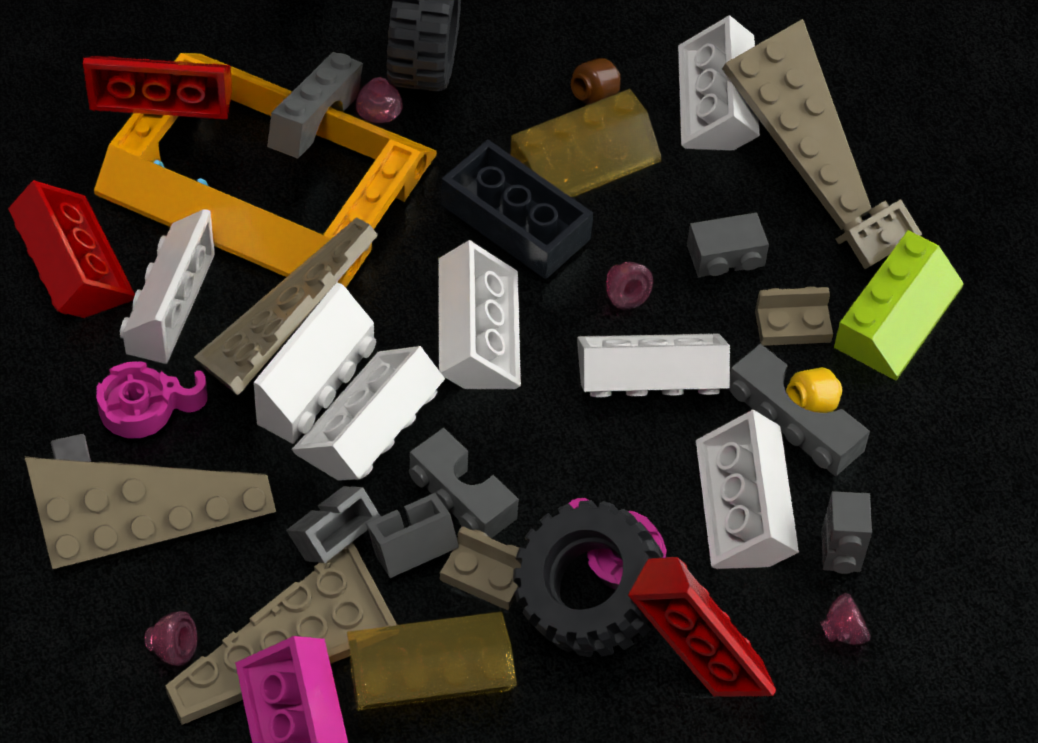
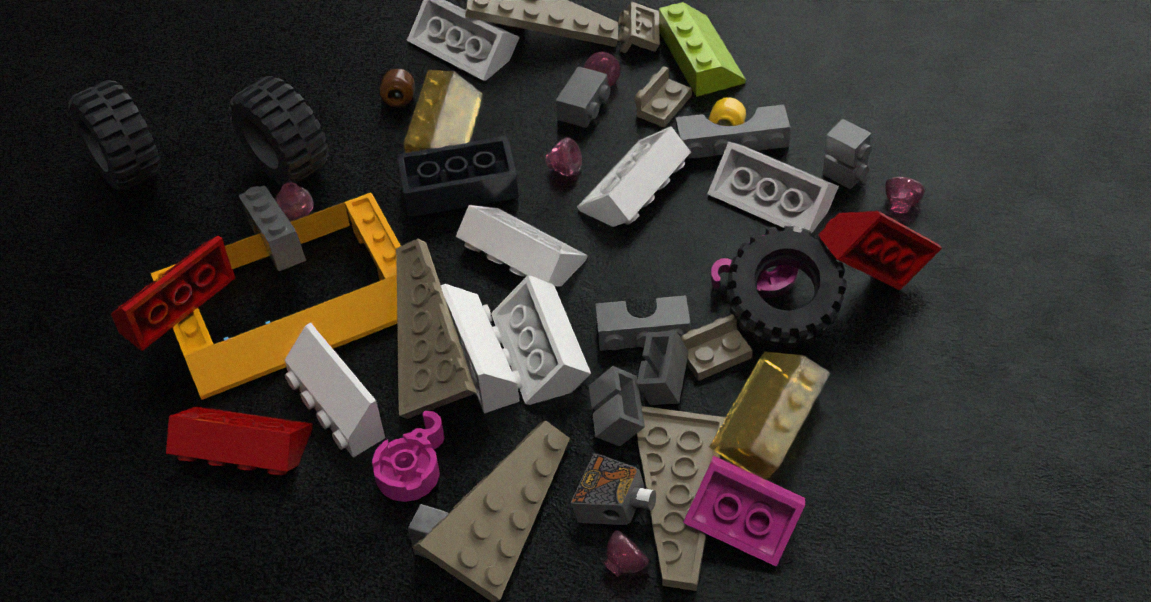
camera: 45 degrees left, 5 degrees down
none -> torso [571,453,656,525]
none -> clear pink brick [584,52,620,86]

